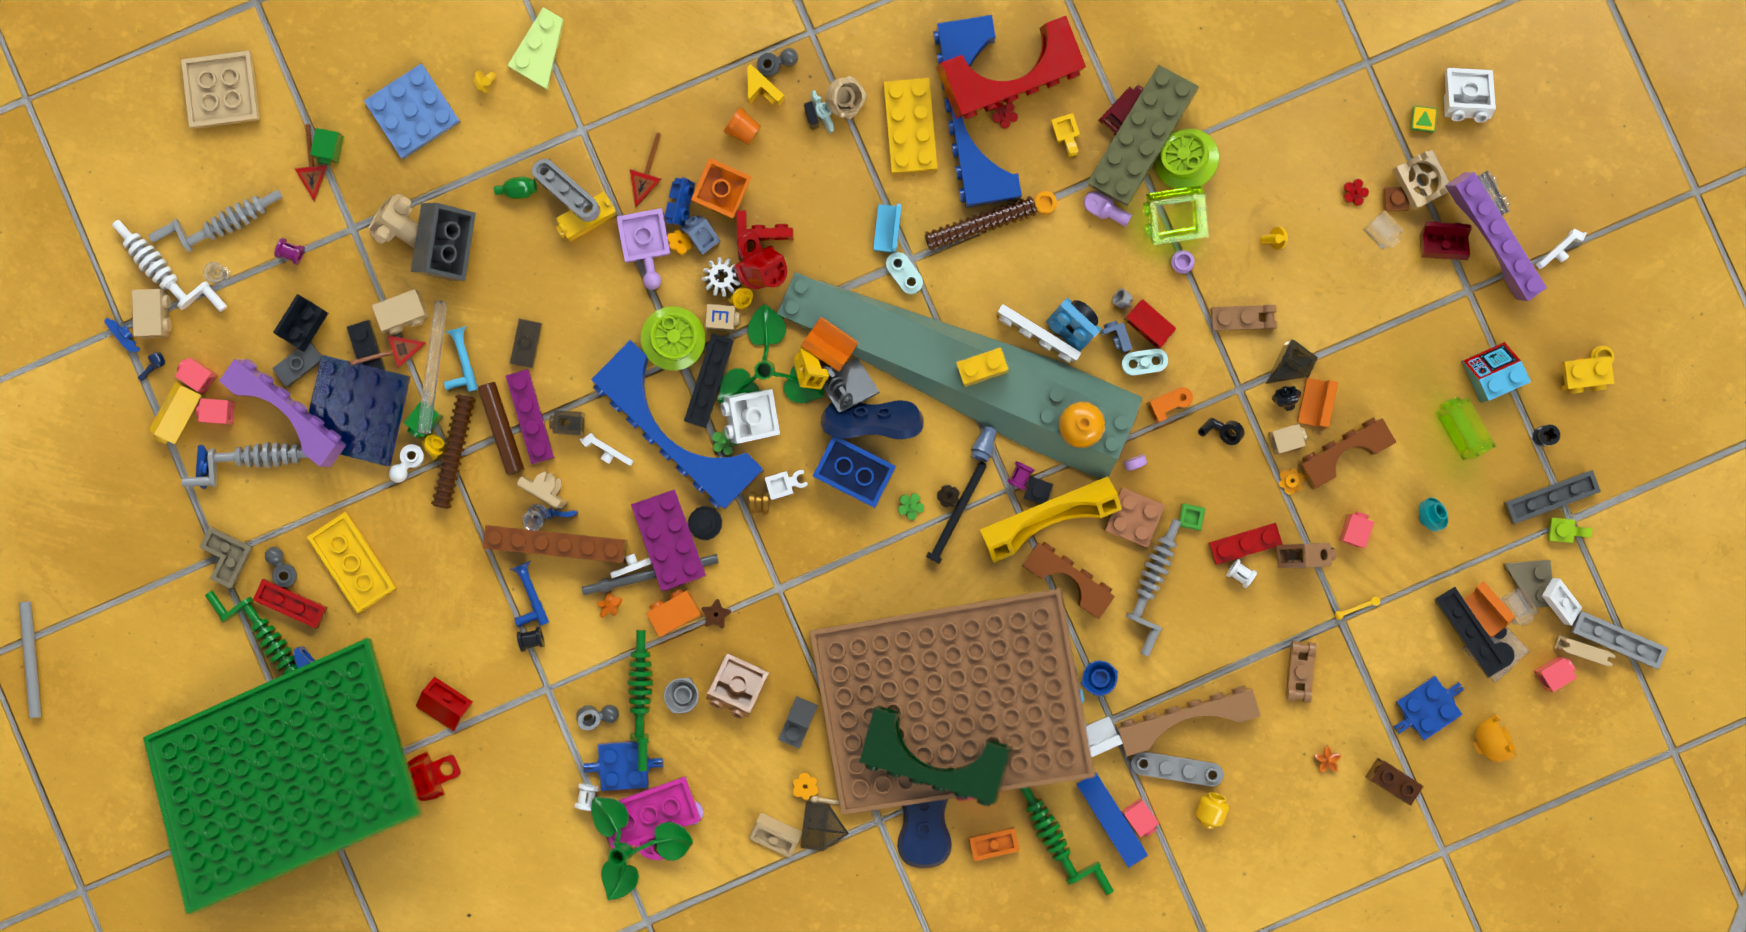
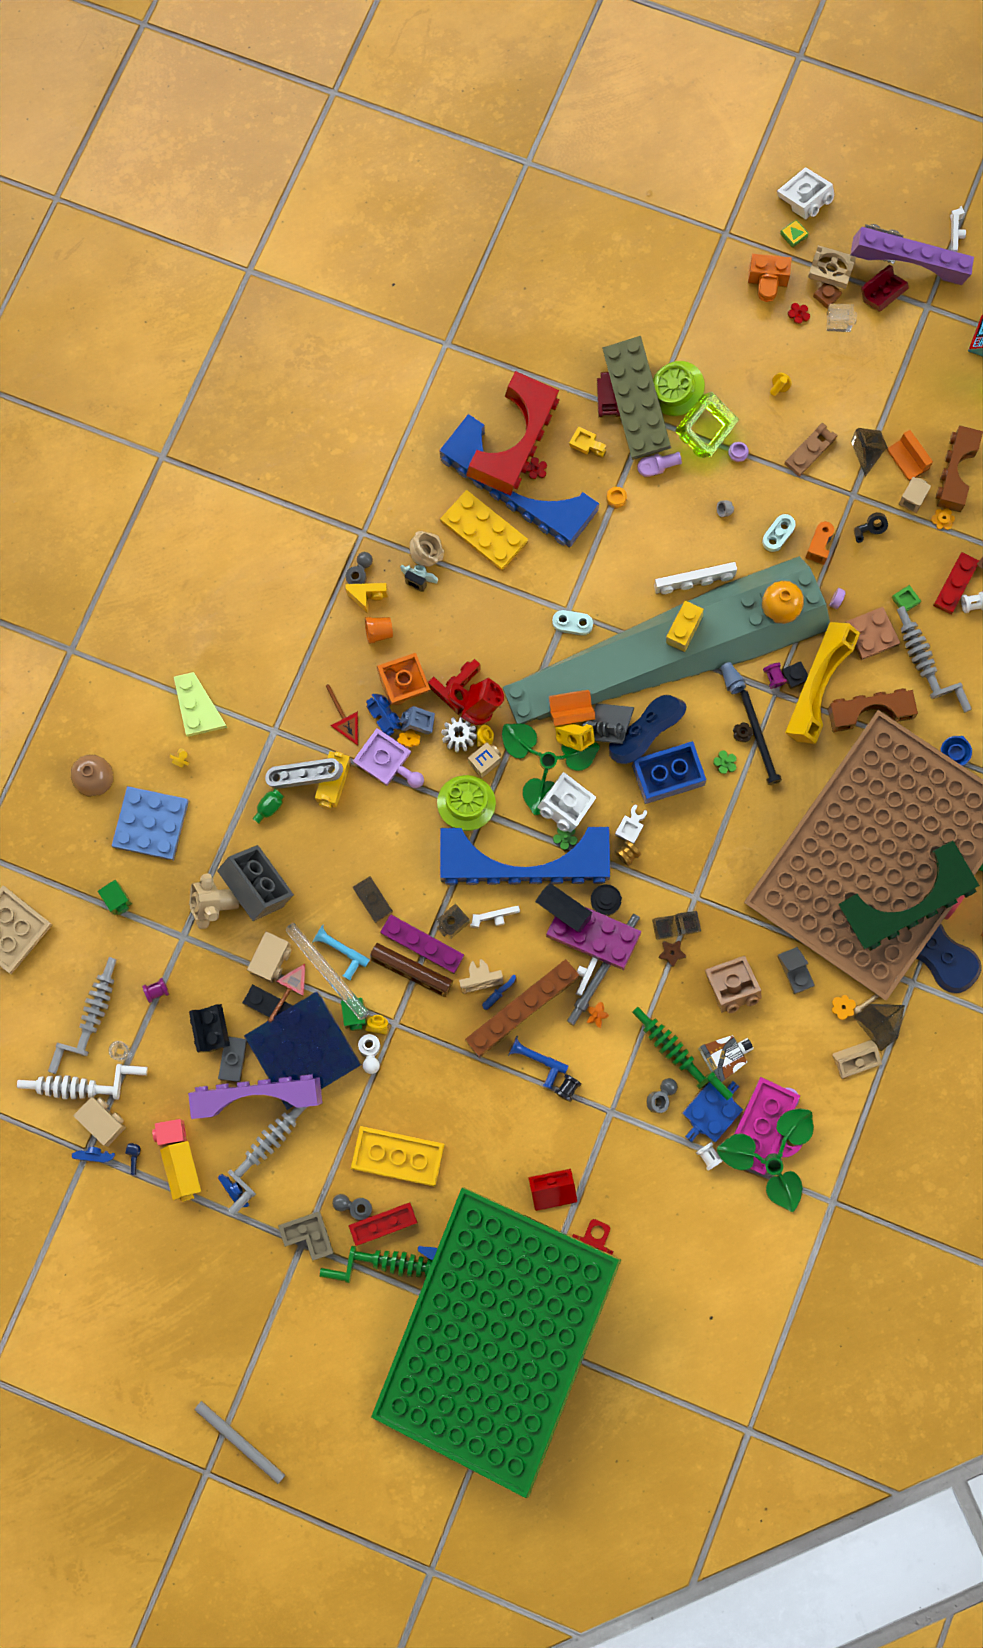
camera: 40 degrees left, 10 degrees down
coral brick [196,399,235,425] -> none
piece [295,124,328,201] -> none
reddish brown piece [431,394,476,509] -> none
clear bush [523,504,548,531] -> none
orange brick [646,588,702,638] -> none
light grey hat [664,677,699,713] -> none
black plate [684,333,735,429] -> none
medium azure panel [873,204,902,253] -> none
reddish brown piece [925,196,1037,251] -> none
dark azure piece [1045,298,1101,351] -> none
sand blue bracket [1100,321,1132,354] -> none
red panel [1124,299,1176,349] -> none
black piece [1272,386,1301,411] -> none
none -> medium nougat cylinder [71,755,113,797]
none -> black piece [535,883,593,932]
none -> clear smoke slope [652,911,701,940]
none -> torso [698,1035,754,1082]
none -> orange brick [748,253,792,302]

